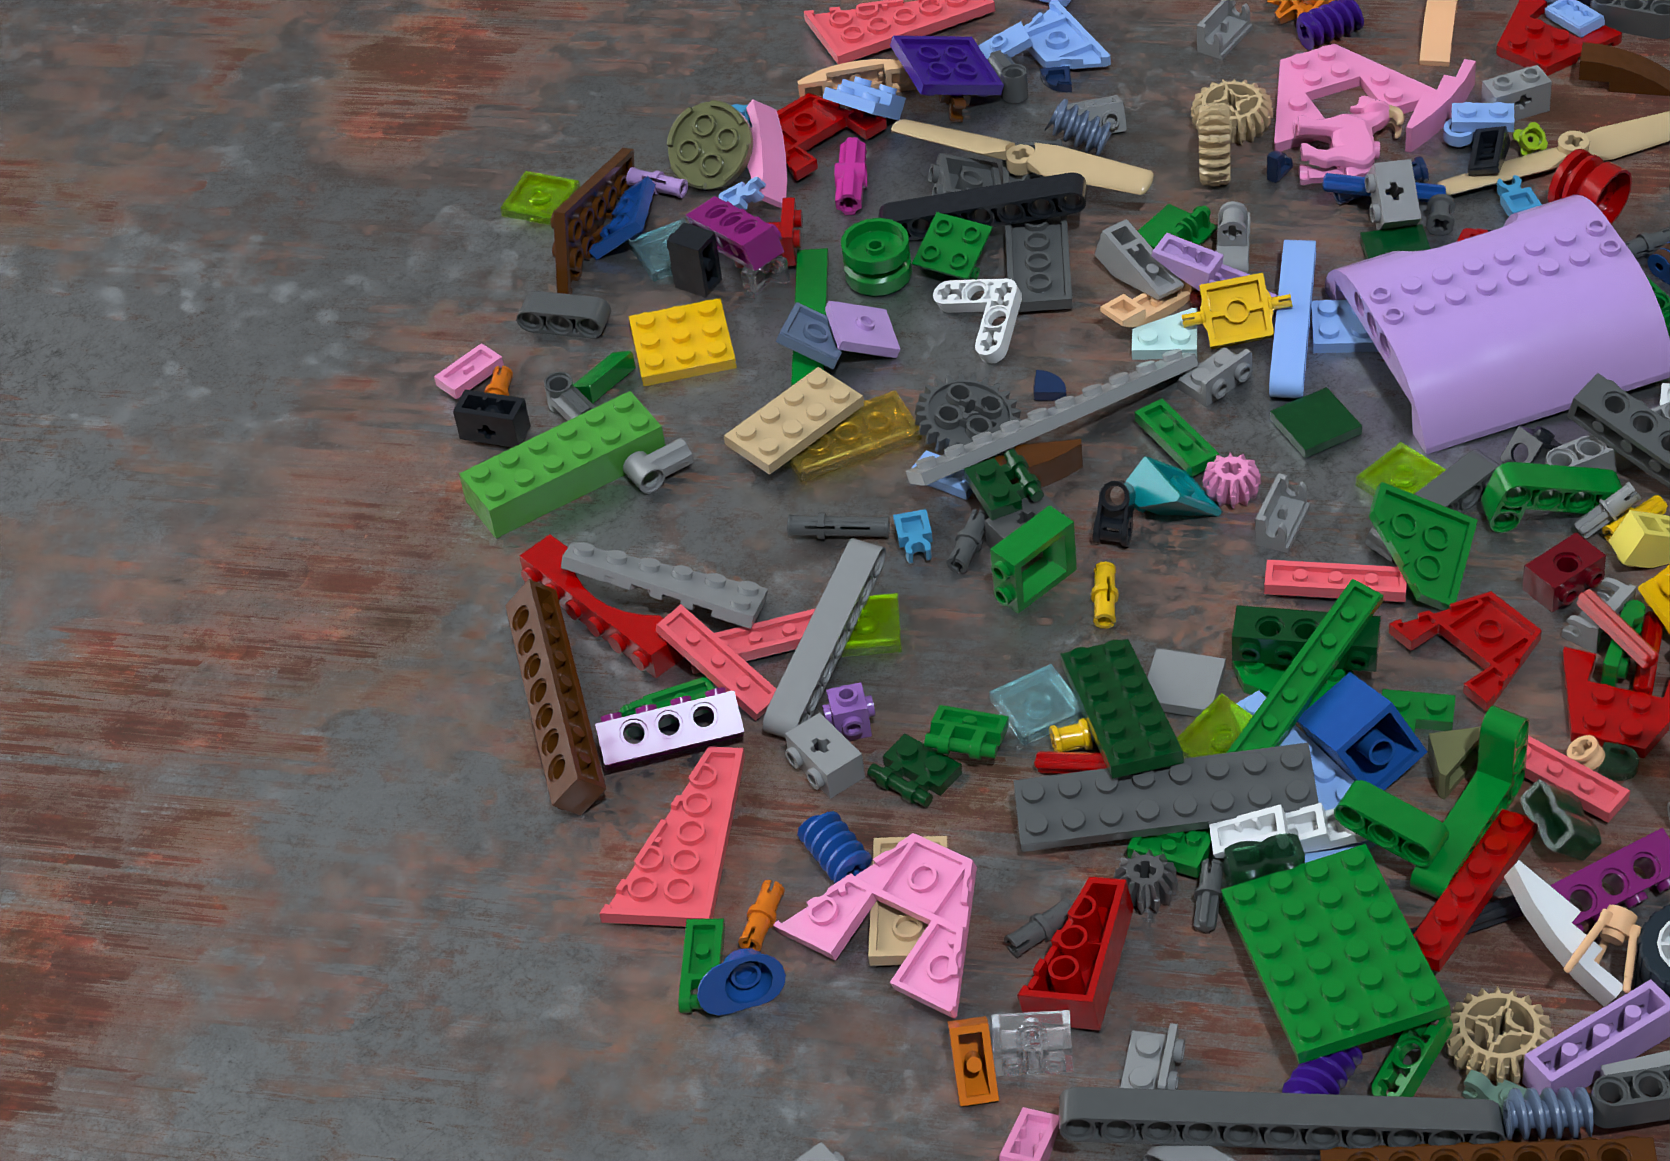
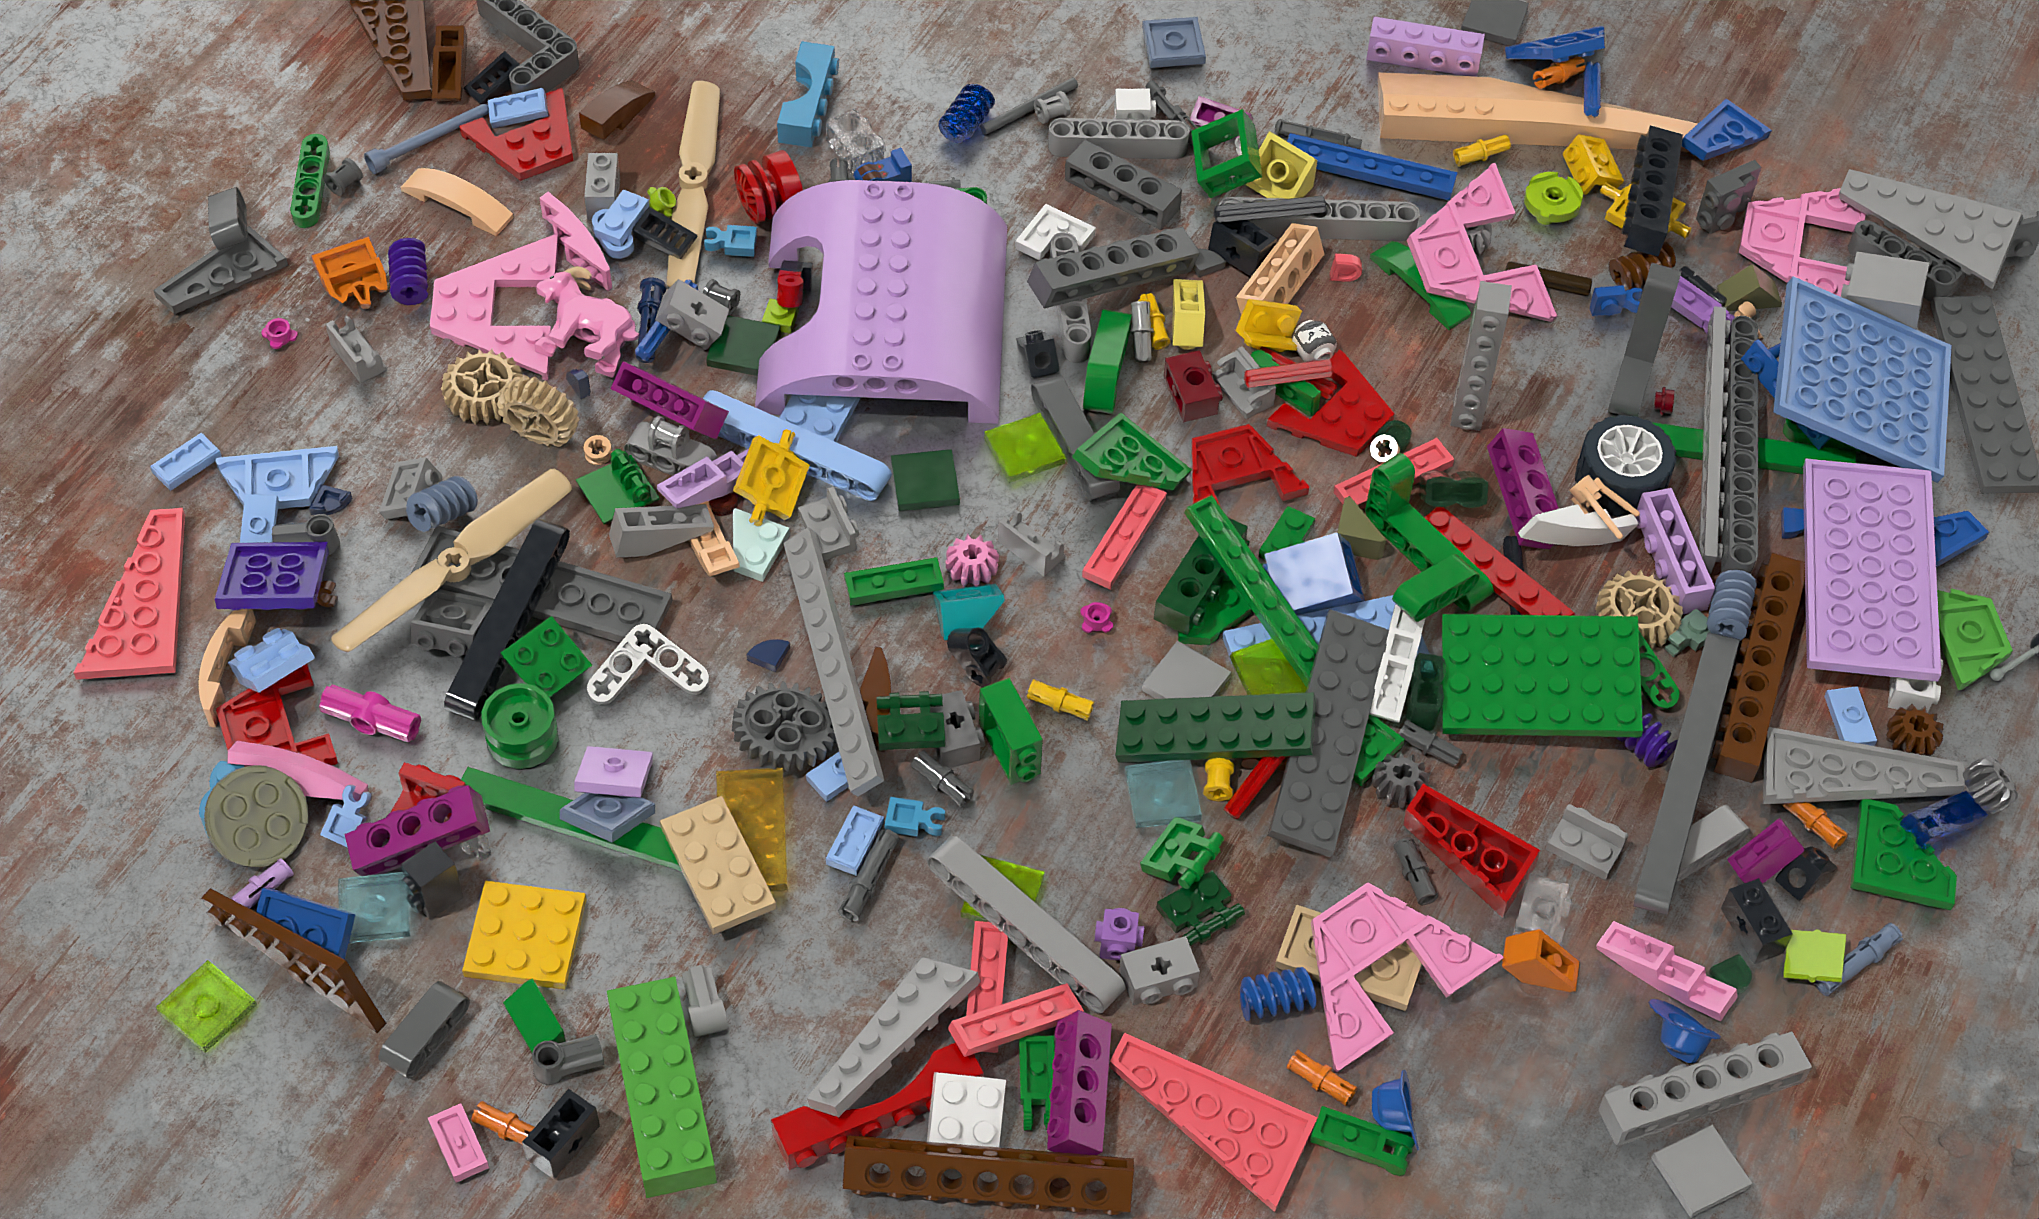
camera: 80 degrees left, 10 degrees up
none -> light nougat bush [583,435,612,465]
none -> magenta brick [610,361,729,439]
none -> light blue plate [826,805,884,876]
none -> white plate [927,1072,1006,1147]
none -> dark pink plate [1080,602,1113,633]

